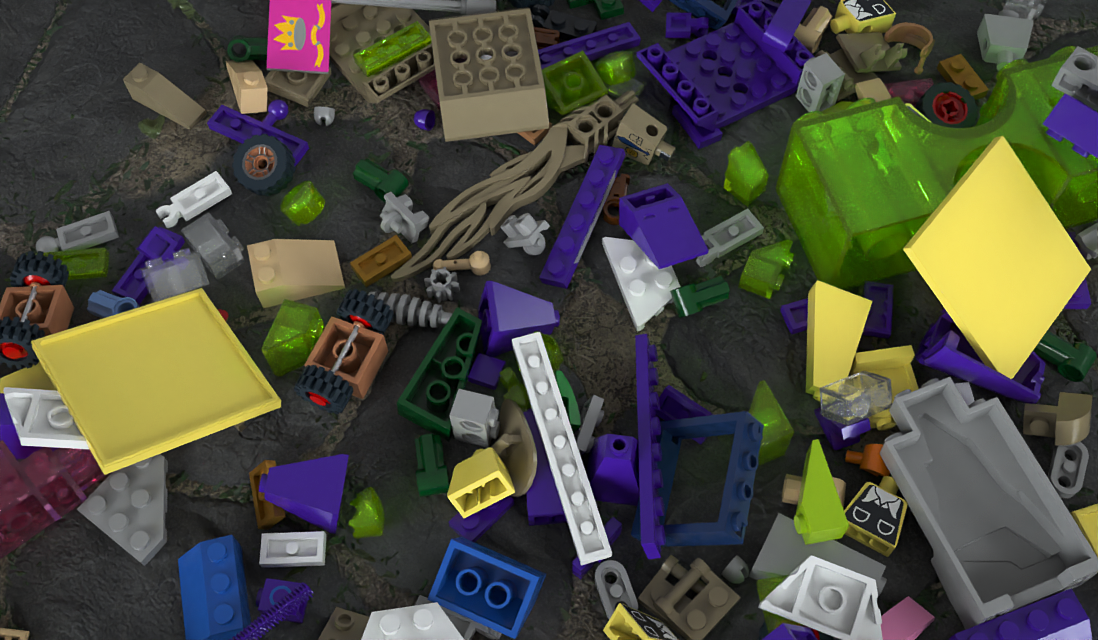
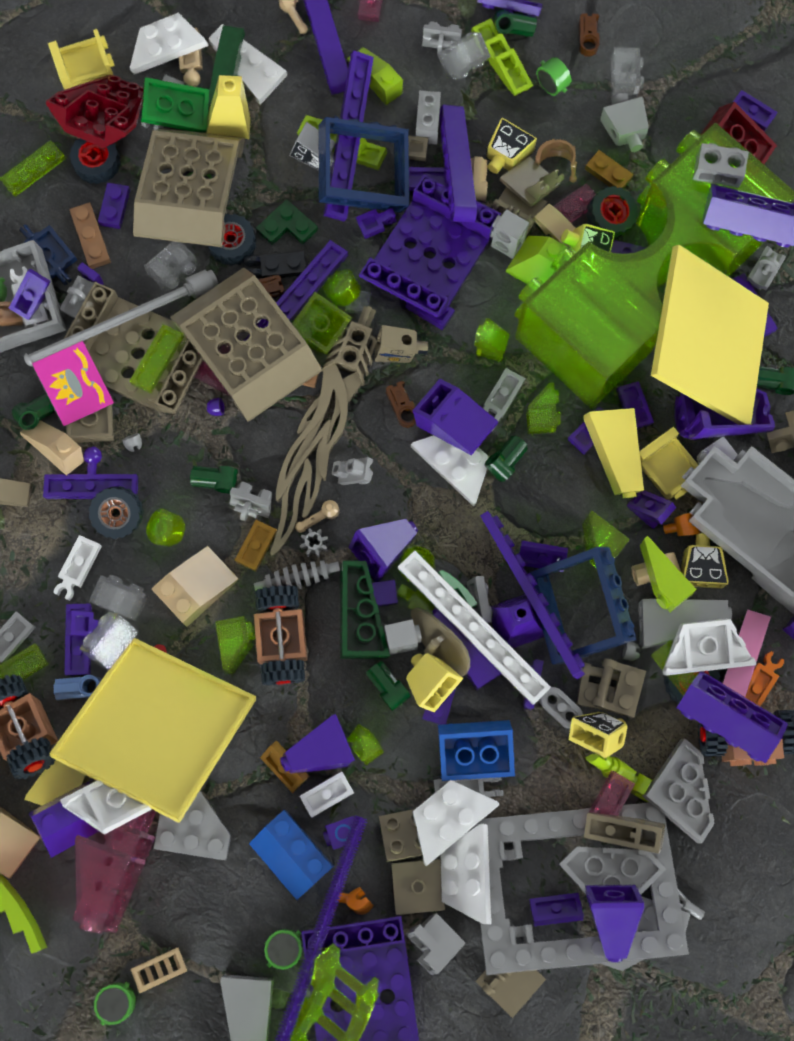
camera: 30 degrees left, 15 degrees up
dark purple plate [539,145,626,289] -> none
clear brick [820,370,892,426] -> none

